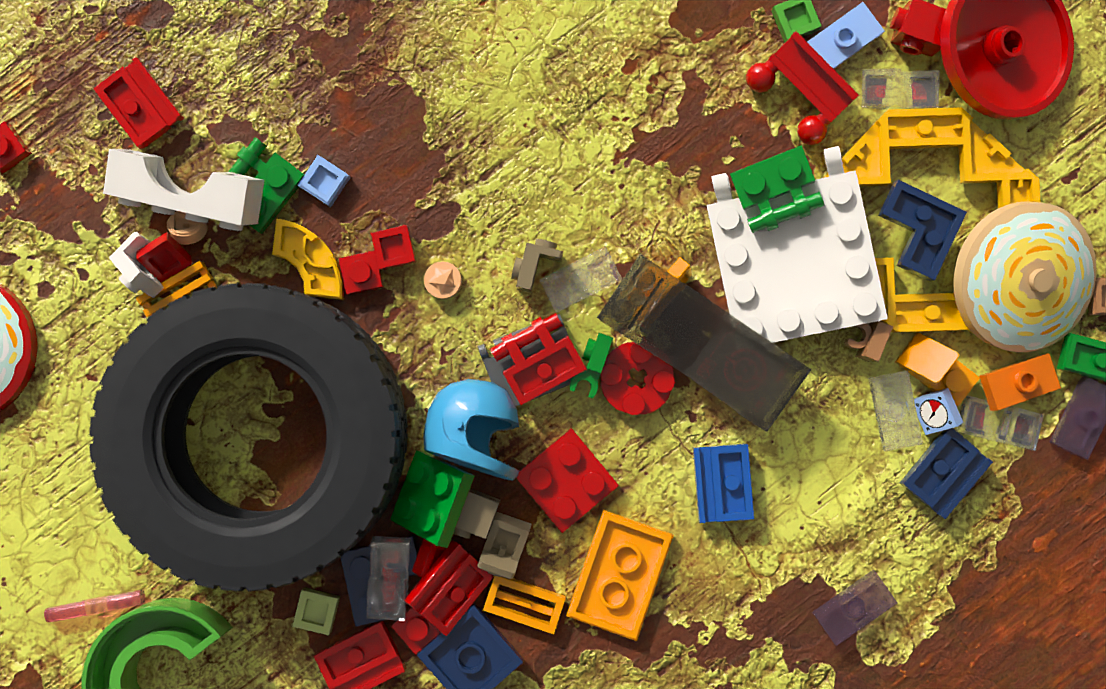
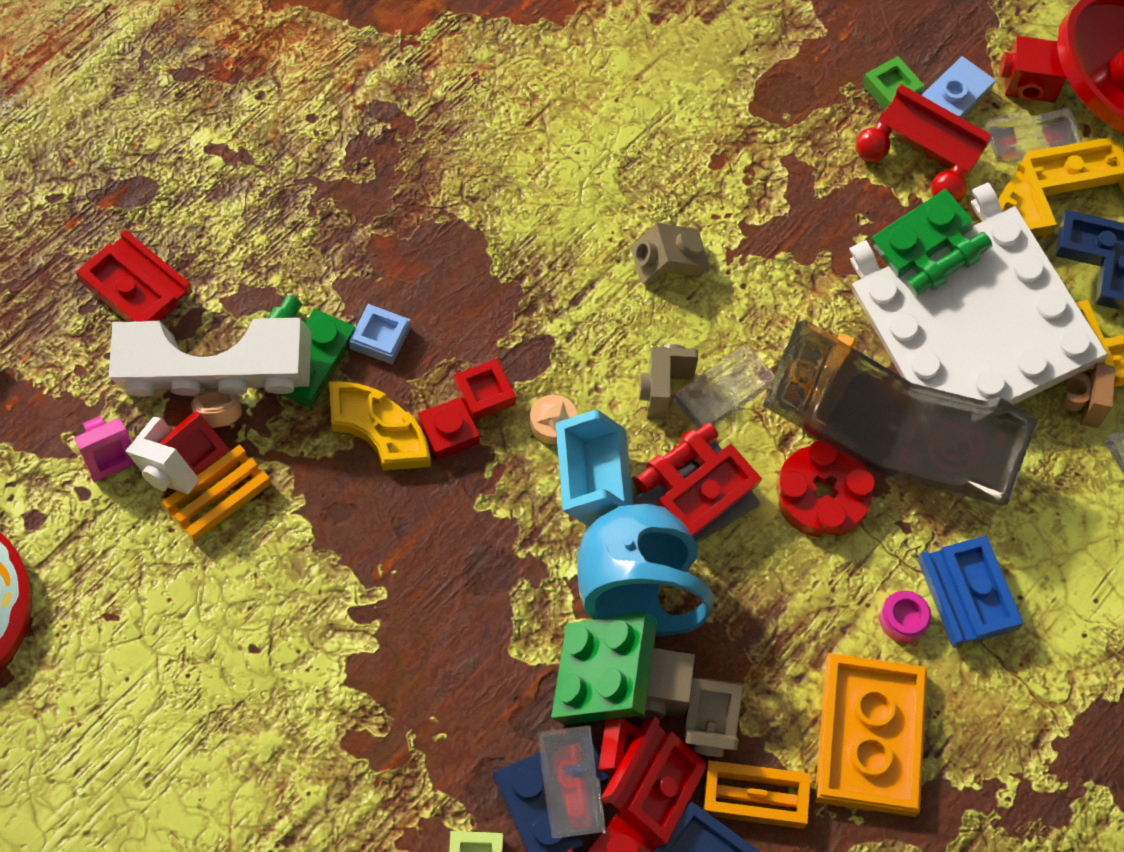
camera: 20 degrees left, 25 degrees down
black tyre [89,283,408,591] -> none
red plate [516,428,619,533] -> none
green plate [569,333,613,398] -> none
none -> dark pink tile [74,416,135,483]
none -> medium azure panel [556,410,633,527]
none -> dark tan bracket [631,222,710,284]
none -> dark pink tile [879,591,932,643]

